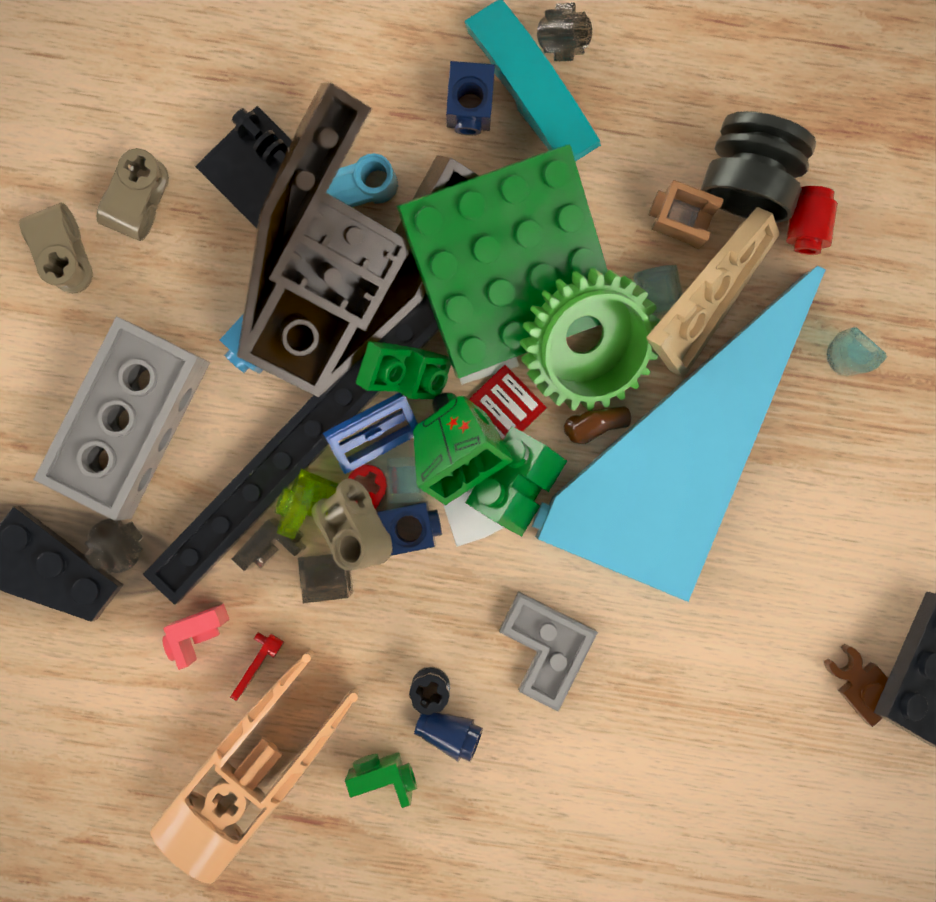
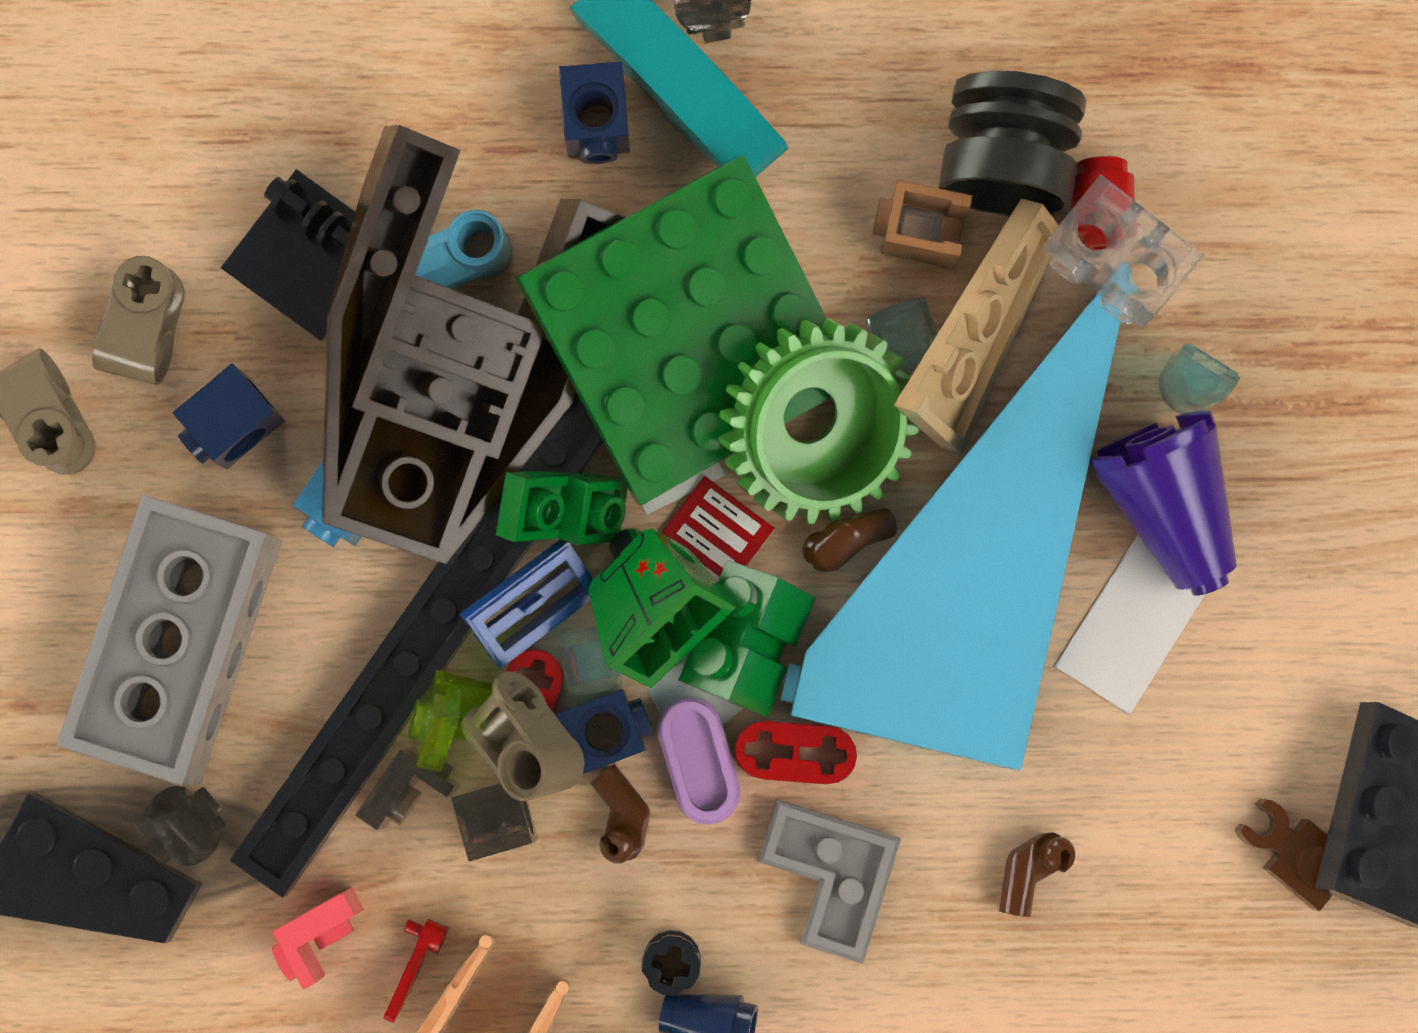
camera: 10 degrees left, 5 degrees down
none -> dark blue brick [172,363,285,469]
none -> reddish brown arm [590,763,650,864]
none -> lavender tile [658,697,740,824]
none -> red beam [735,721,857,784]
none -> reddish brown arm [999,832,1075,917]
none -> clear brick [1042,174,1204,329]
none -> white sticker [1054,535,1205,715]
none -> dark purple cone [1089,410,1237,596]

